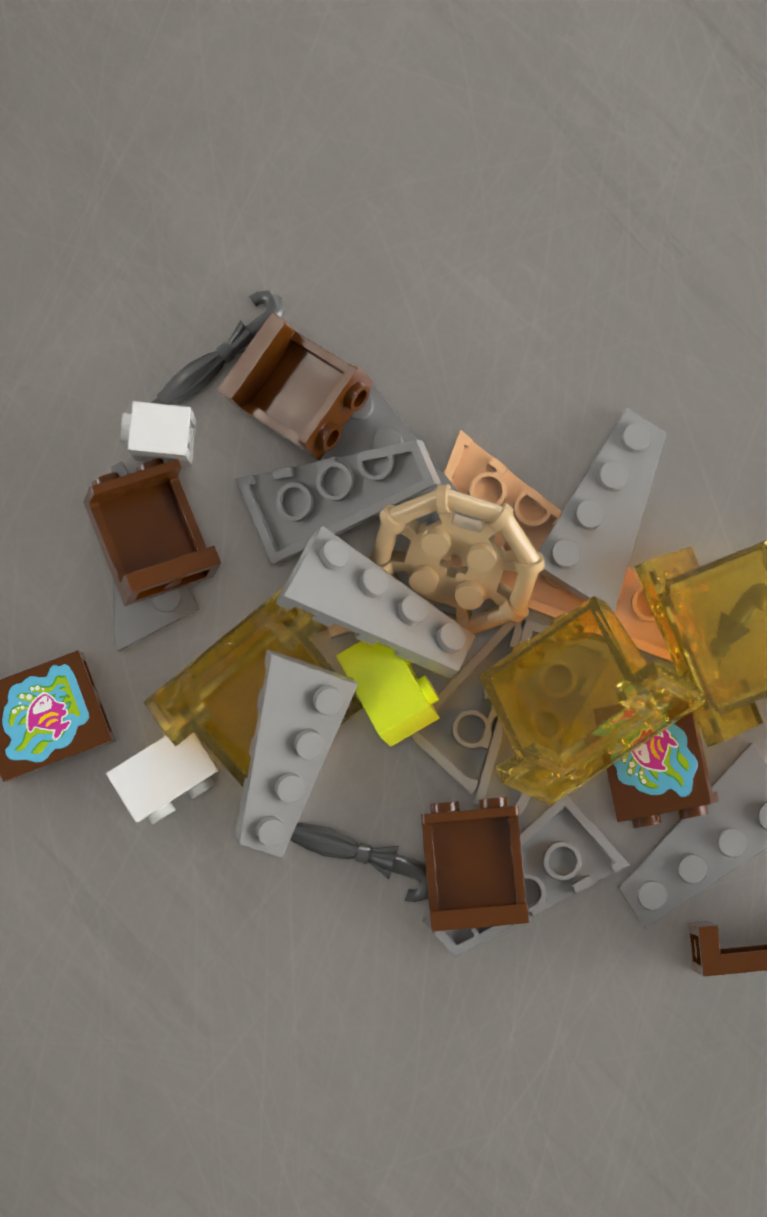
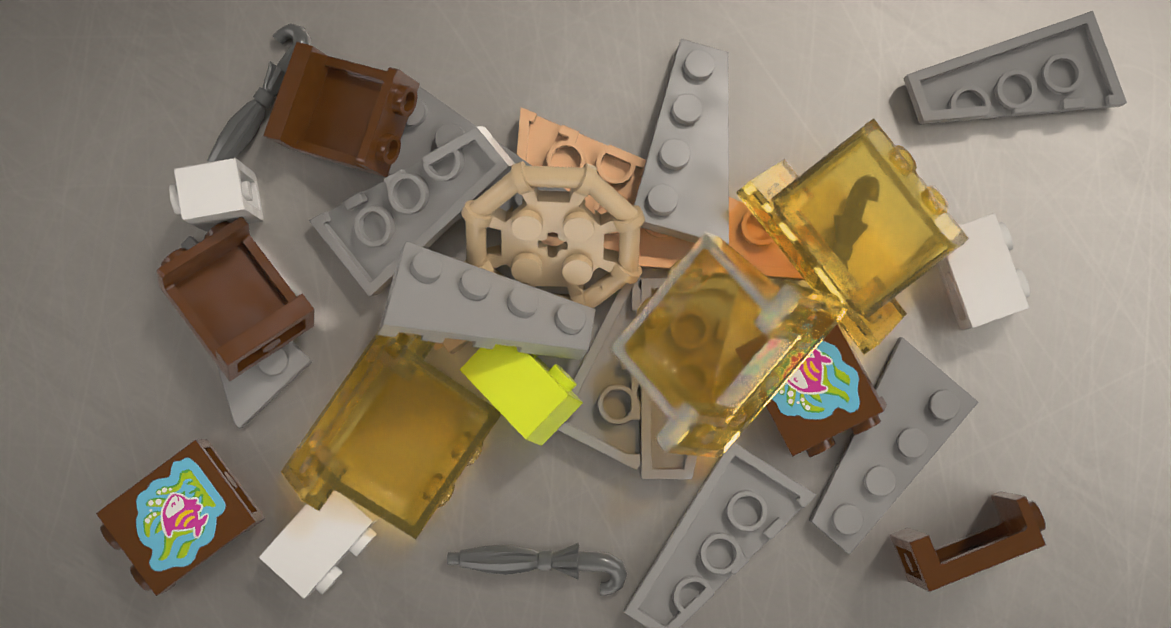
camera: 20 degrees left, 0 degrees up
light grey wing [235,649,358,858] -> none
reddish brown panel [421,797,529,932] -> none

